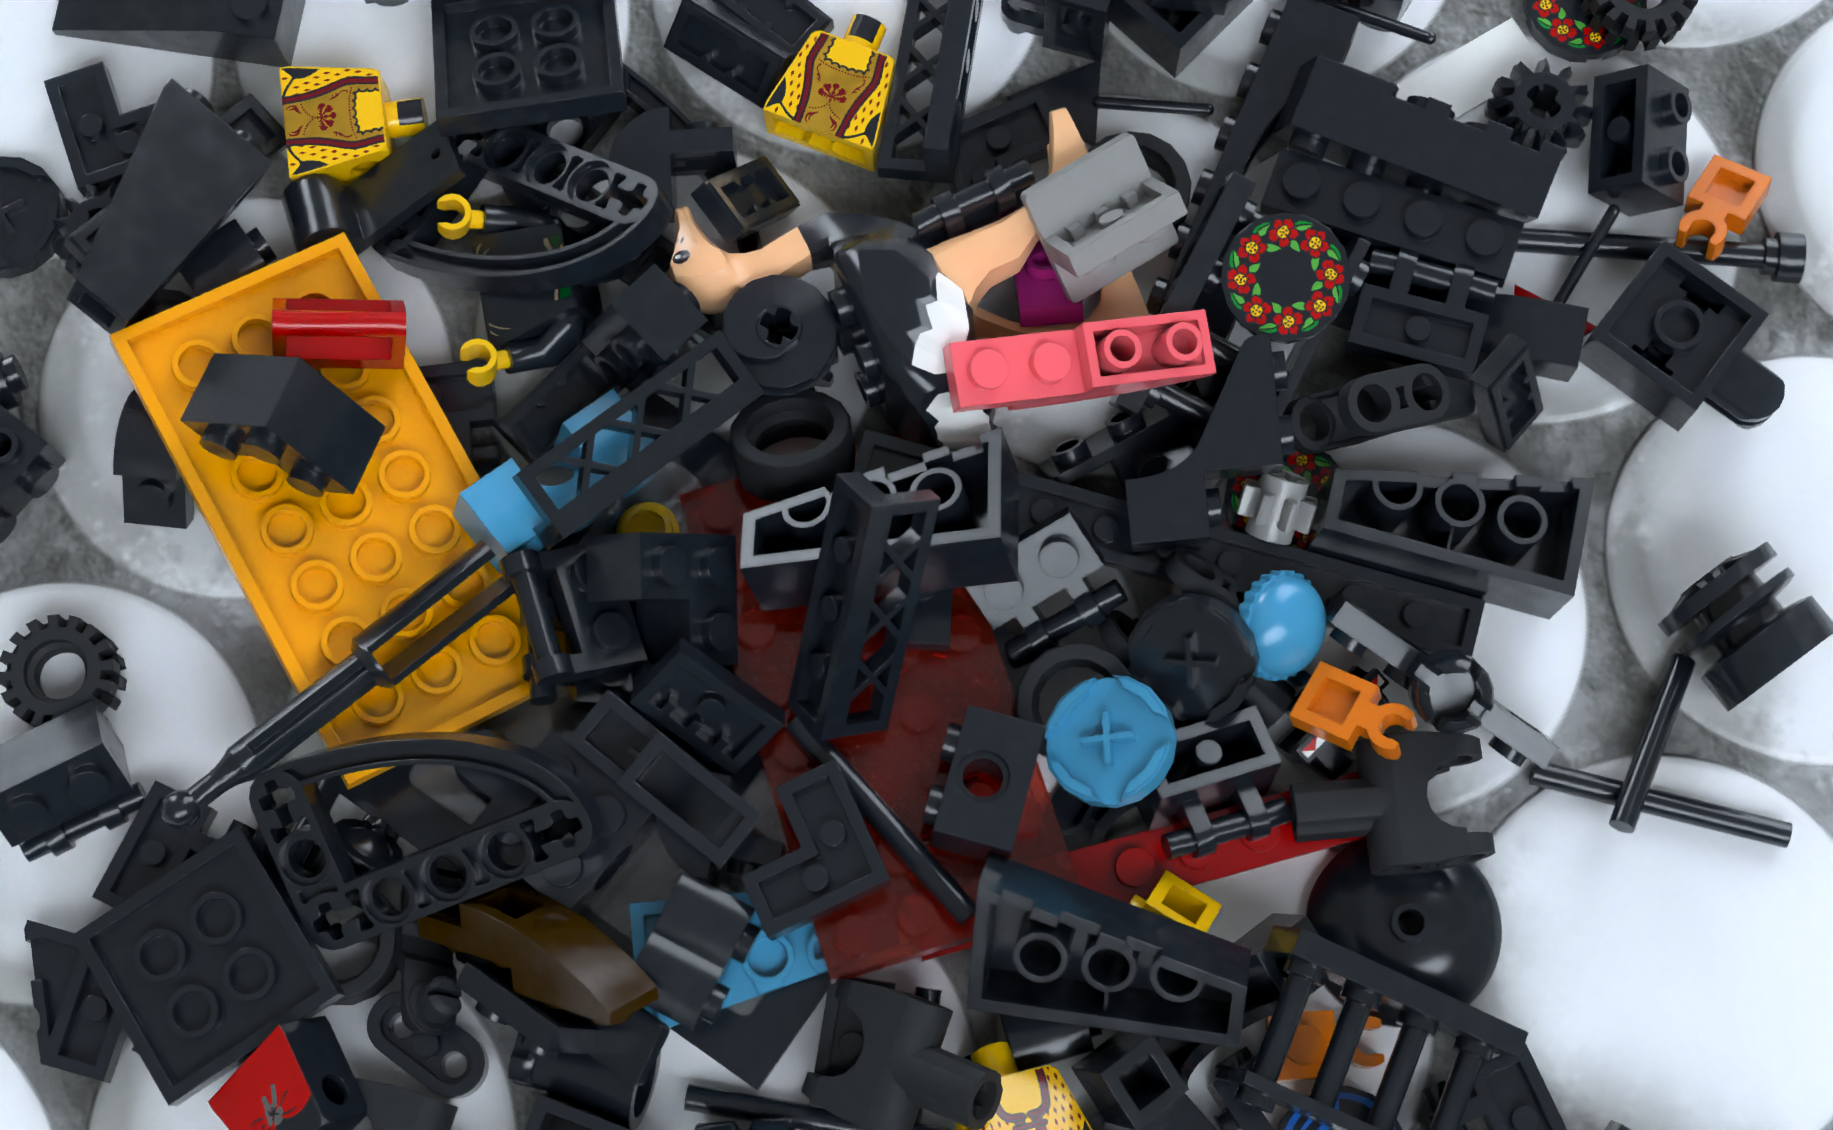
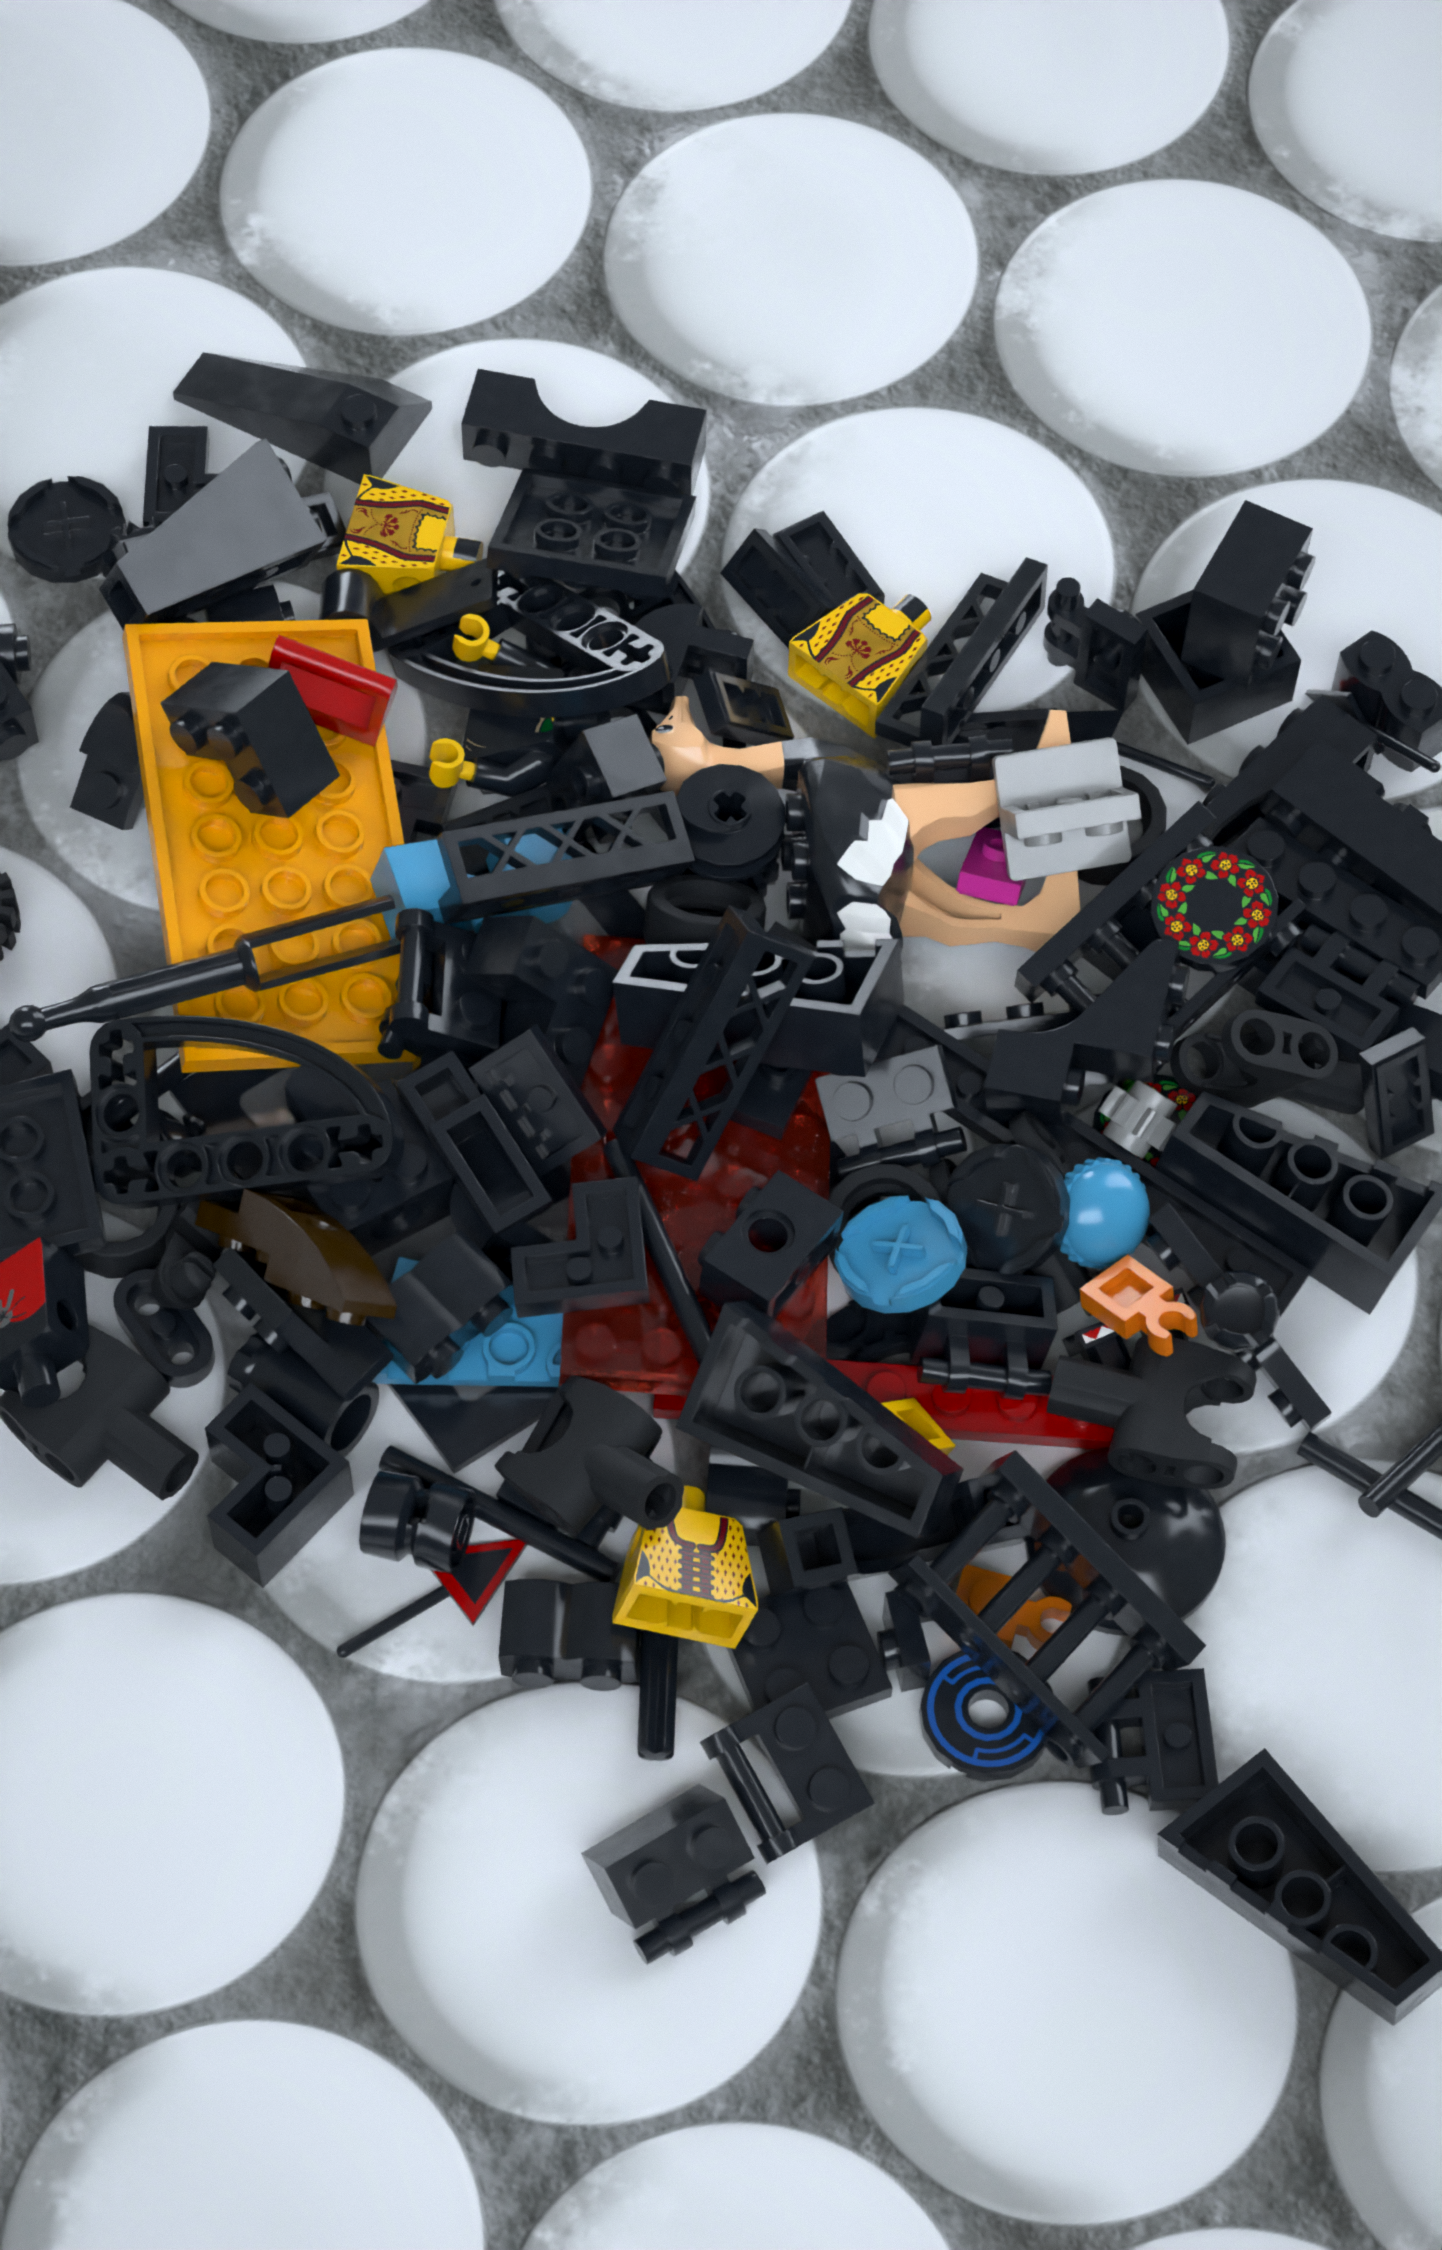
camera: 15 degrees right, 15 degrees down
coral slope [942,309,1216,413] -> none

